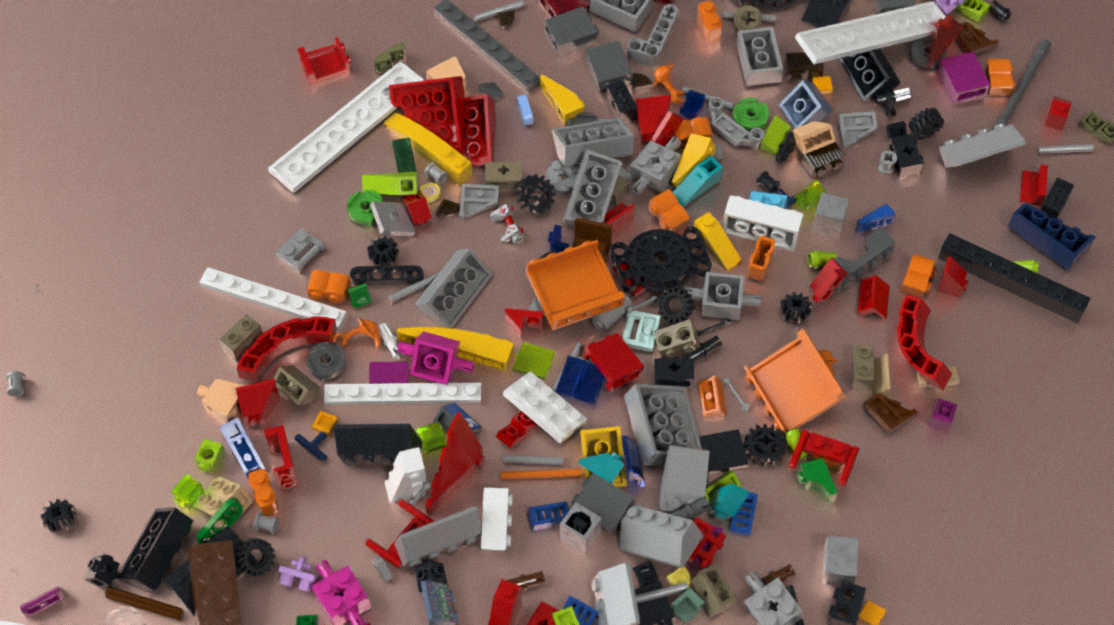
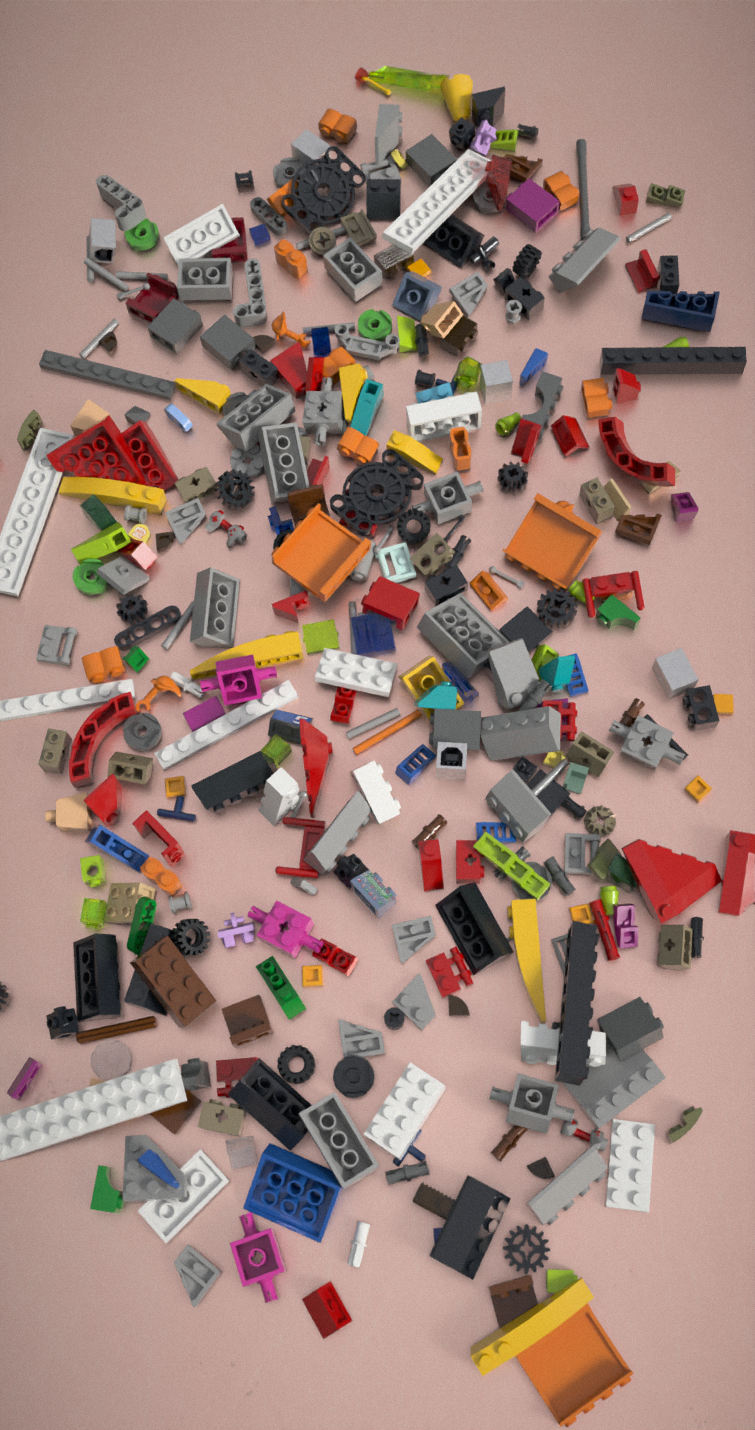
camera: 25 degrees left, 10 degrees up
none -> dark tan plate [340,209,377,246]

